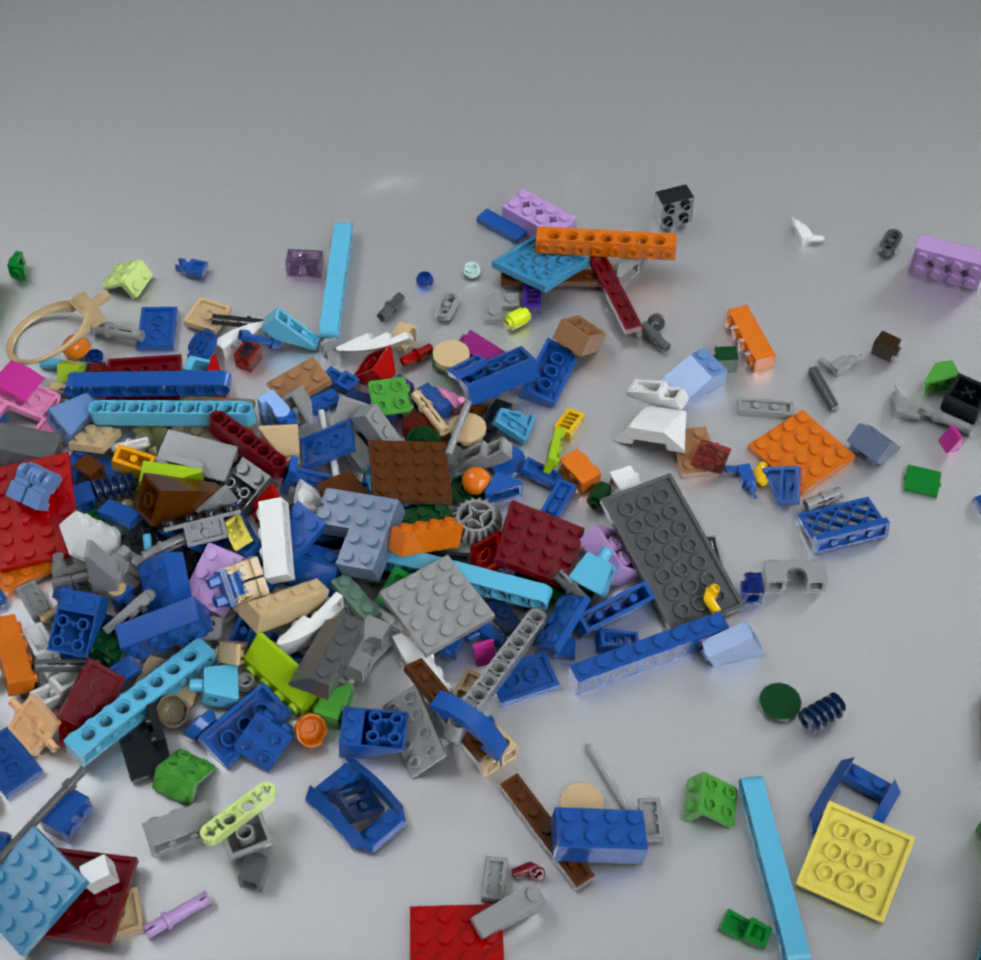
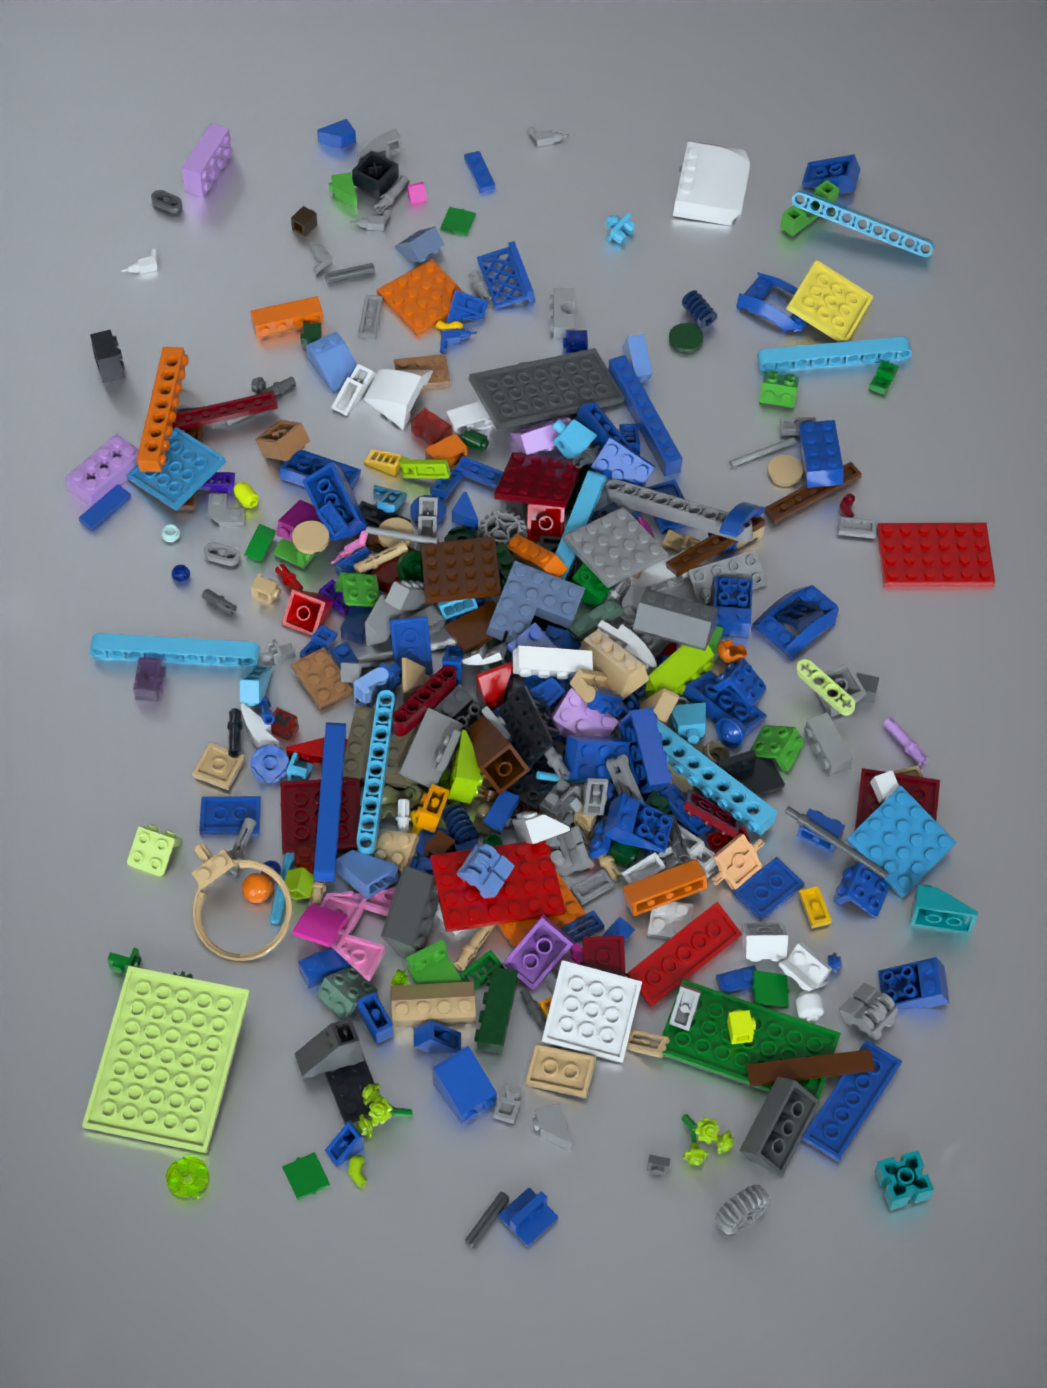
camera: 90 degrees left, 5 degrees up
blue plate [175,258,209,279] -> none
light yellow plate [224,514,253,551] -> none
white slope [336,332,413,353] -> none
orange hair [461,467,491,495] -> none
light grey slope [470,882,546,940] -> none
clear red piece [691,439,732,475] -> none
yellow arm [703,584,721,614] -> none
none -> green slope [244,524,277,563]
none -> clear red brick [411,408,452,446]
none -> medium azure hips [606,213,636,244]

